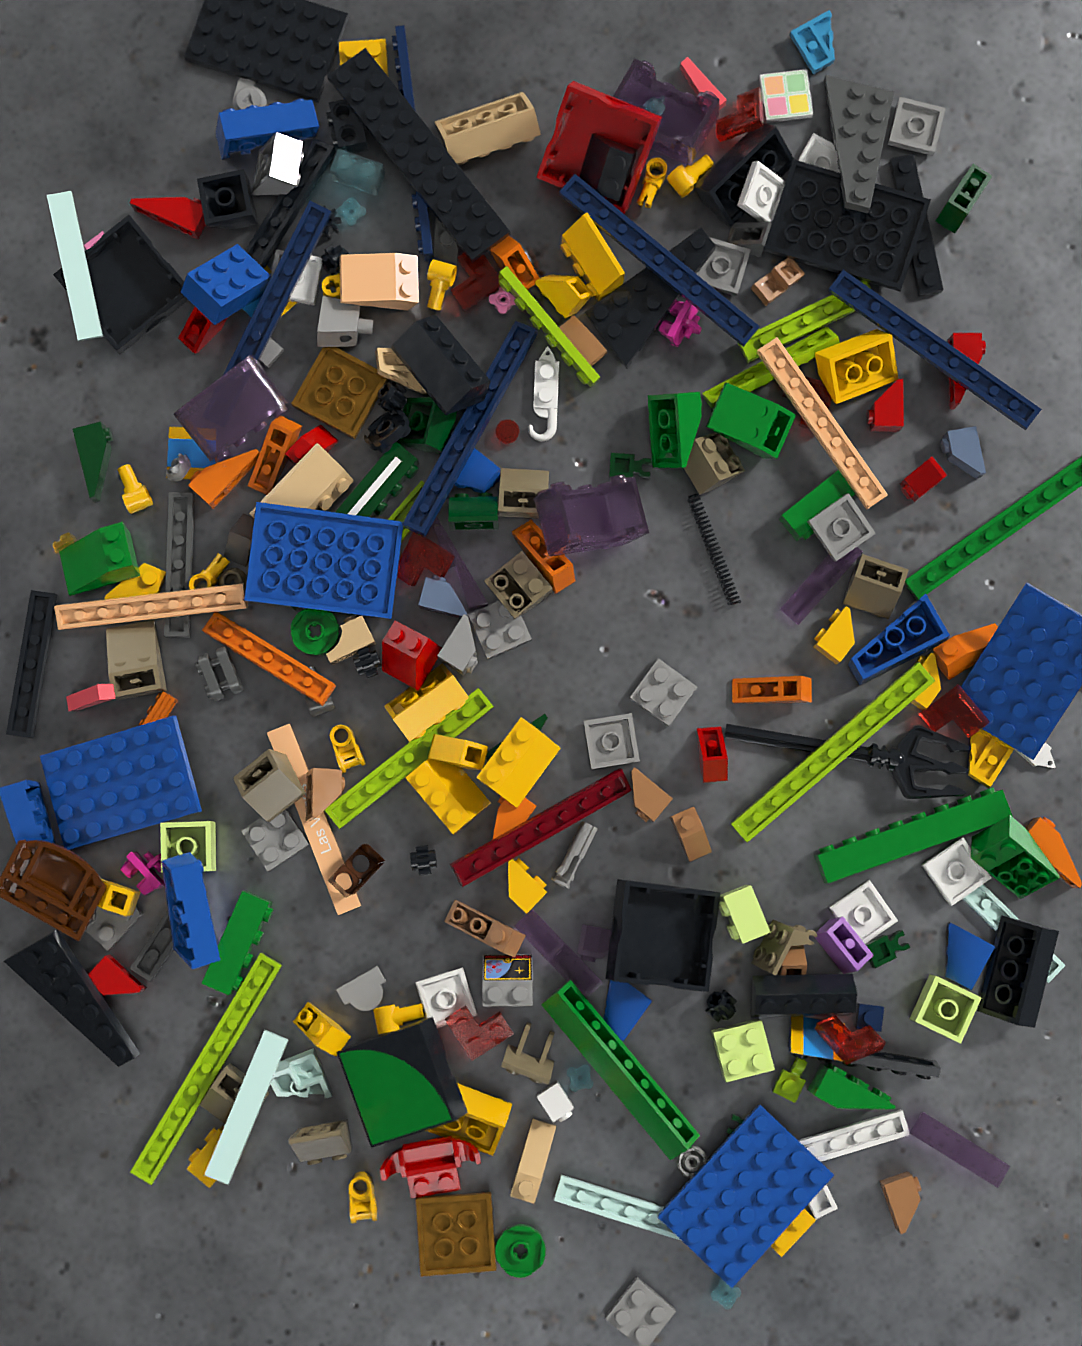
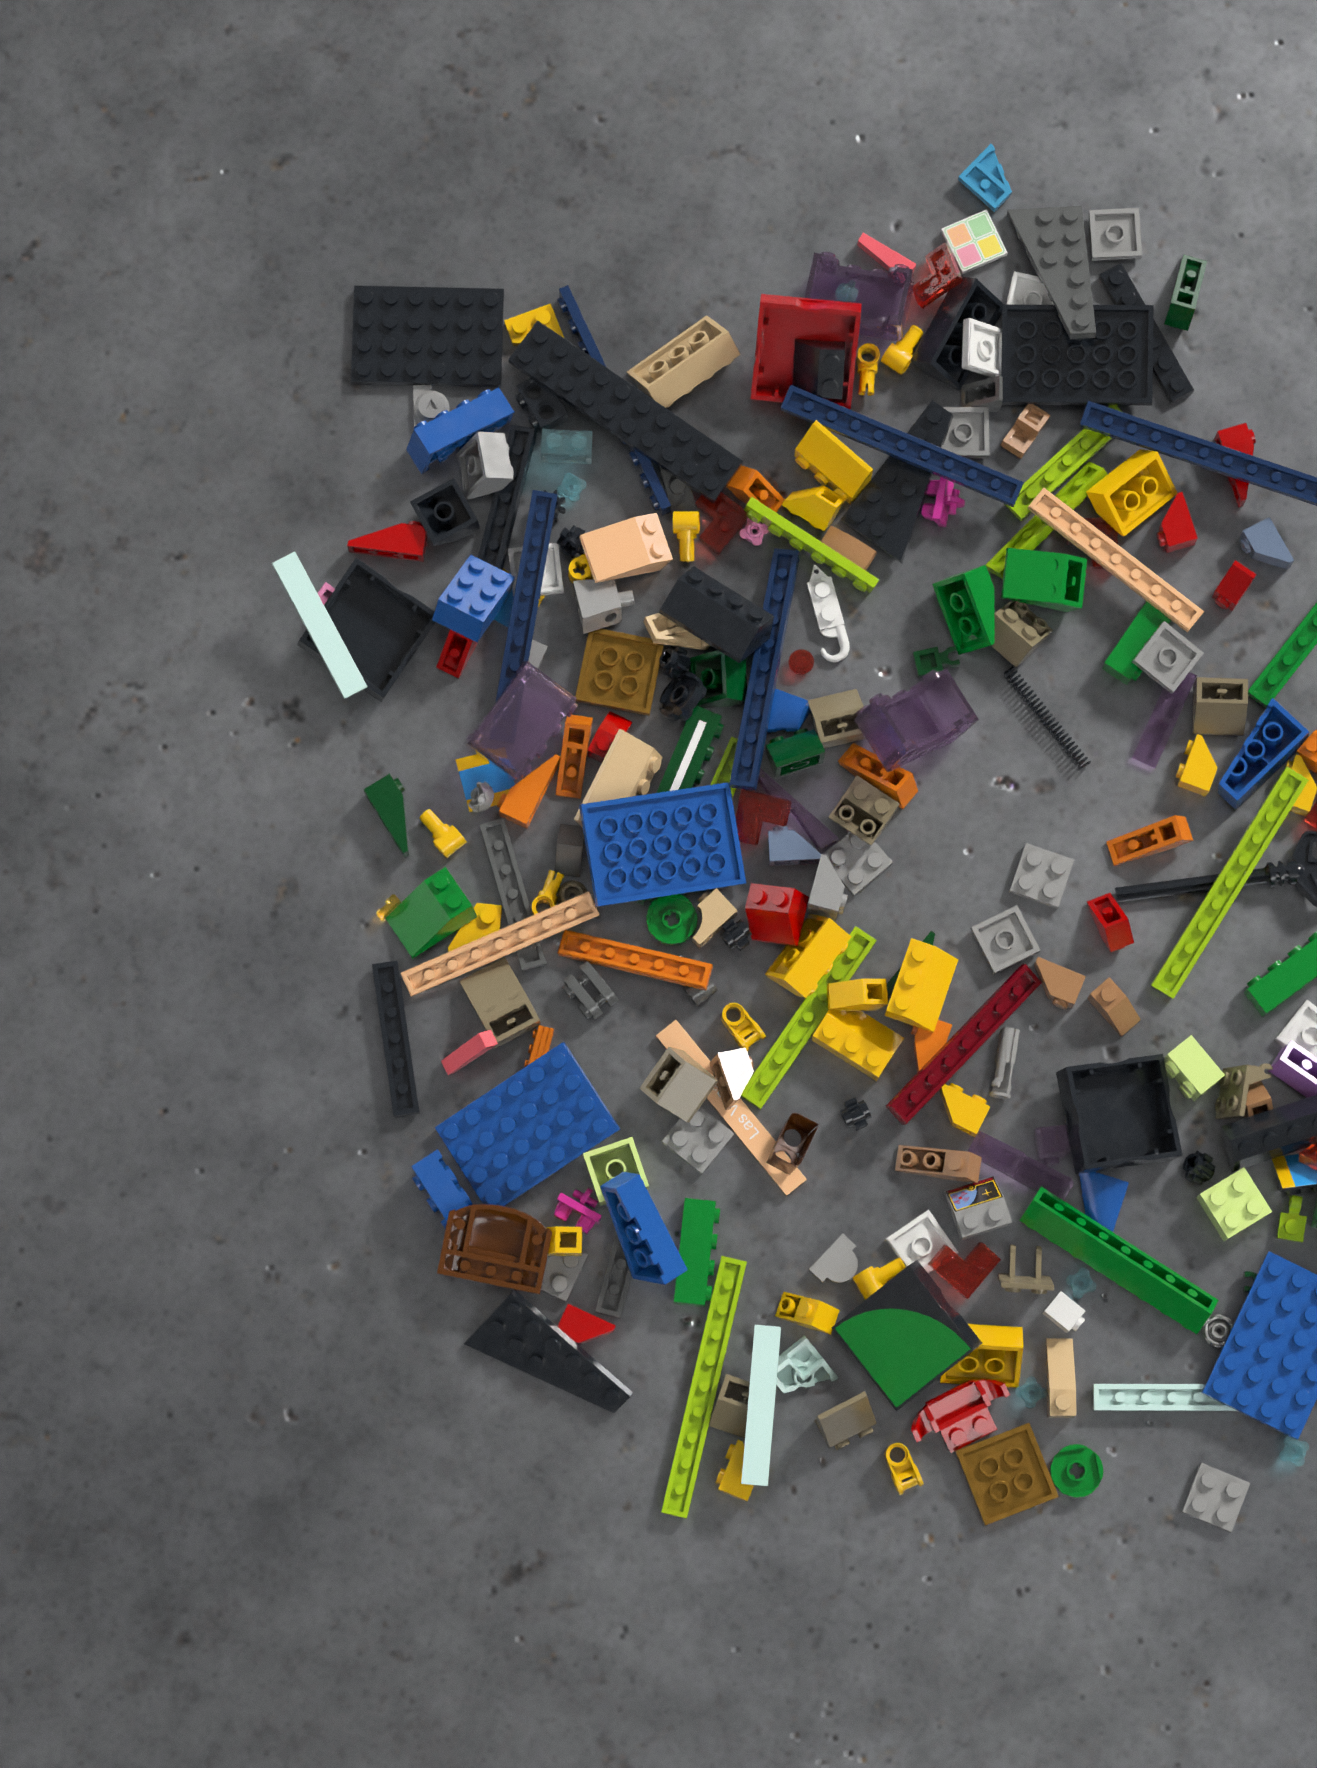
camera: 15 degrees left, 5 degrees down
none -> clear light blue plate [1015,1377,1047,1408]

